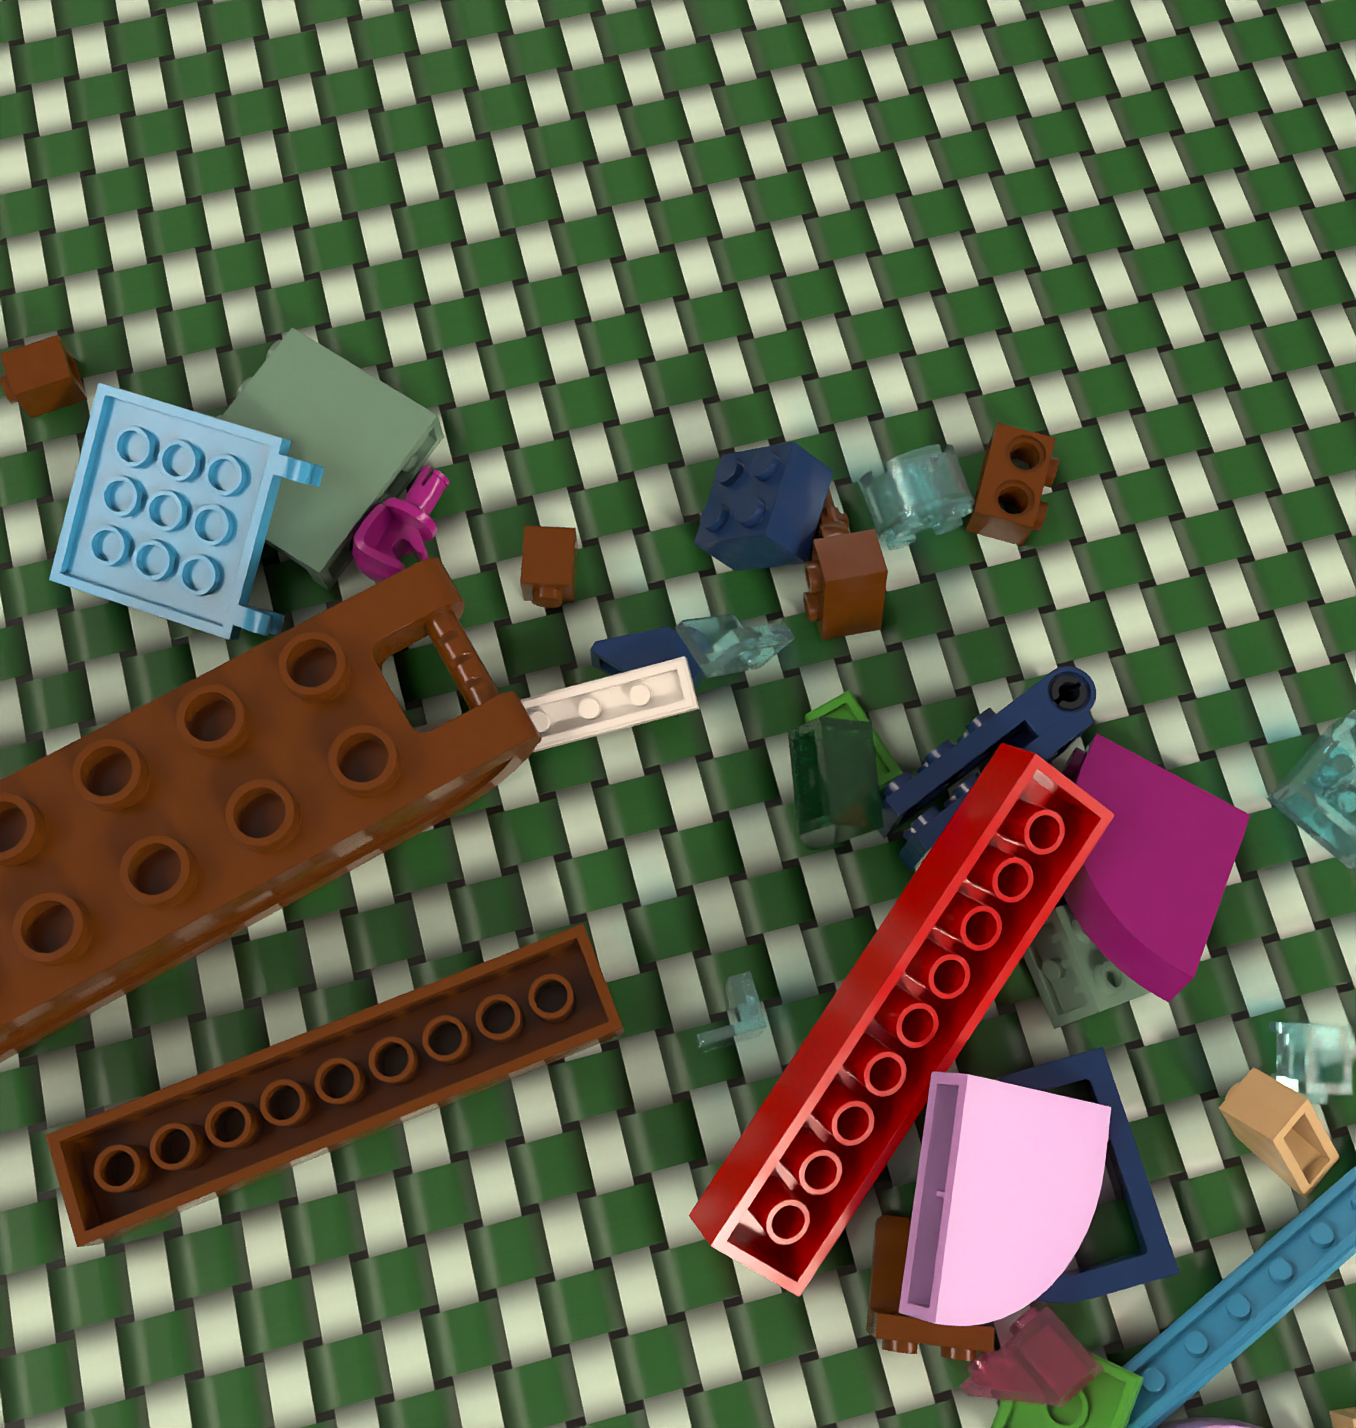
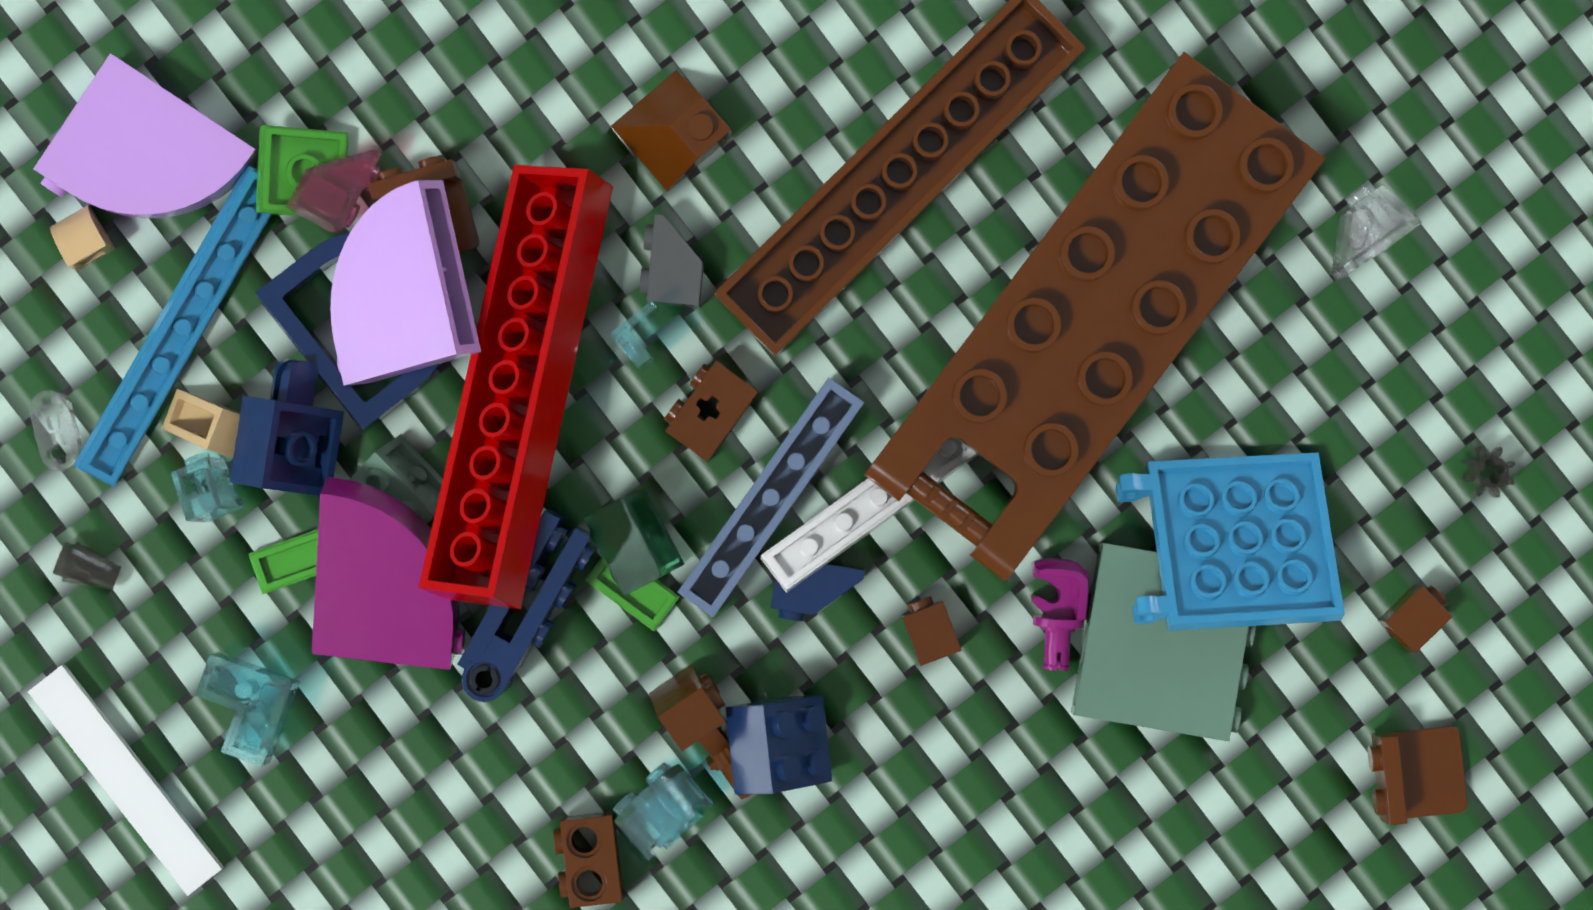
camera: 160 degrees right, 15 degrees up
clear light blue panel [675,614,795,678] -> none
none -> dark blue brick [229,359,344,496]
none -> bright green tile [248,529,318,594]
none -> reddish brown slope [611,70,732,192]
none -> dark grey slope [640,214,704,308]
none -> reddish brown brick [664,361,759,462]
none -> sand blue brick [677,377,864,617]
none -> reddish brown bracket [1368,726,1467,825]

